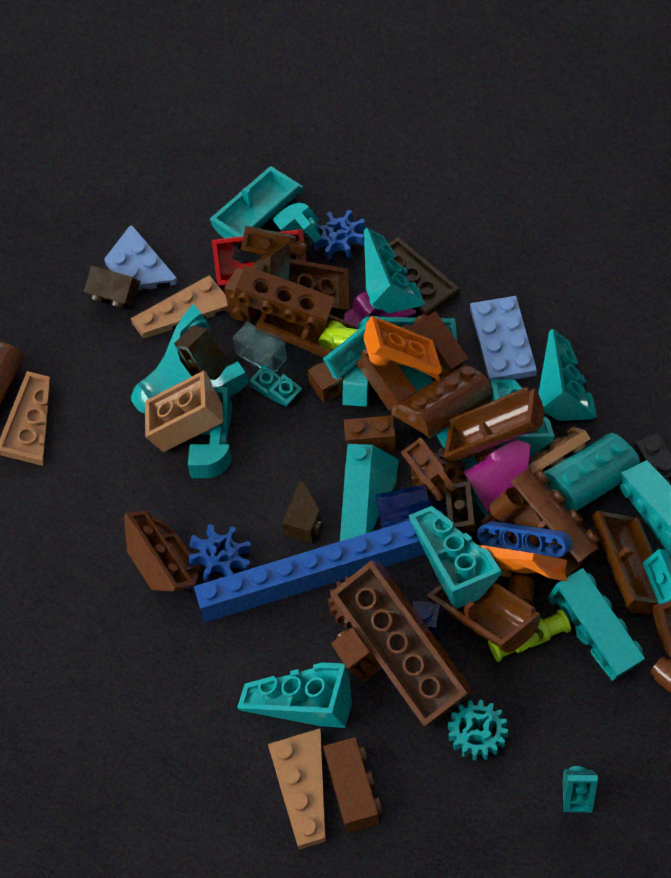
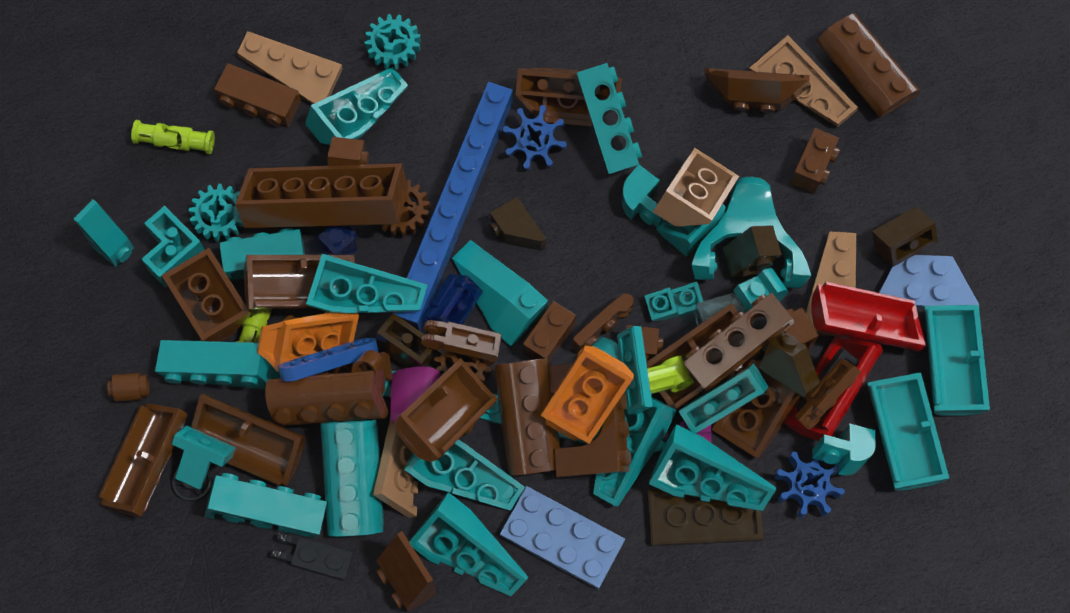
camera: 120 degrees right, 15 degrees up
none -> lime piece [131,120,215,154]
none -> teal brick [142,206,204,288]
none -> reddish brown slope [162,248,251,342]
none -> teal brick [220,228,305,281]
none -> teal gear [365,14,421,69]
none -> reddish brown slope [376,531,437,612]
none -> reddish brown hinge [572,293,634,353]
none -> teal brick [577,63,642,174]
none -> teal brick [679,363,768,433]
none -> reddish brown wedge [705,68,810,113]
none -> teal brick [733,268,788,311]
none -> reddish brown brick [791,128,840,194]
none -> red container [811,281,925,351]
none -> teal container [924,305,990,416]

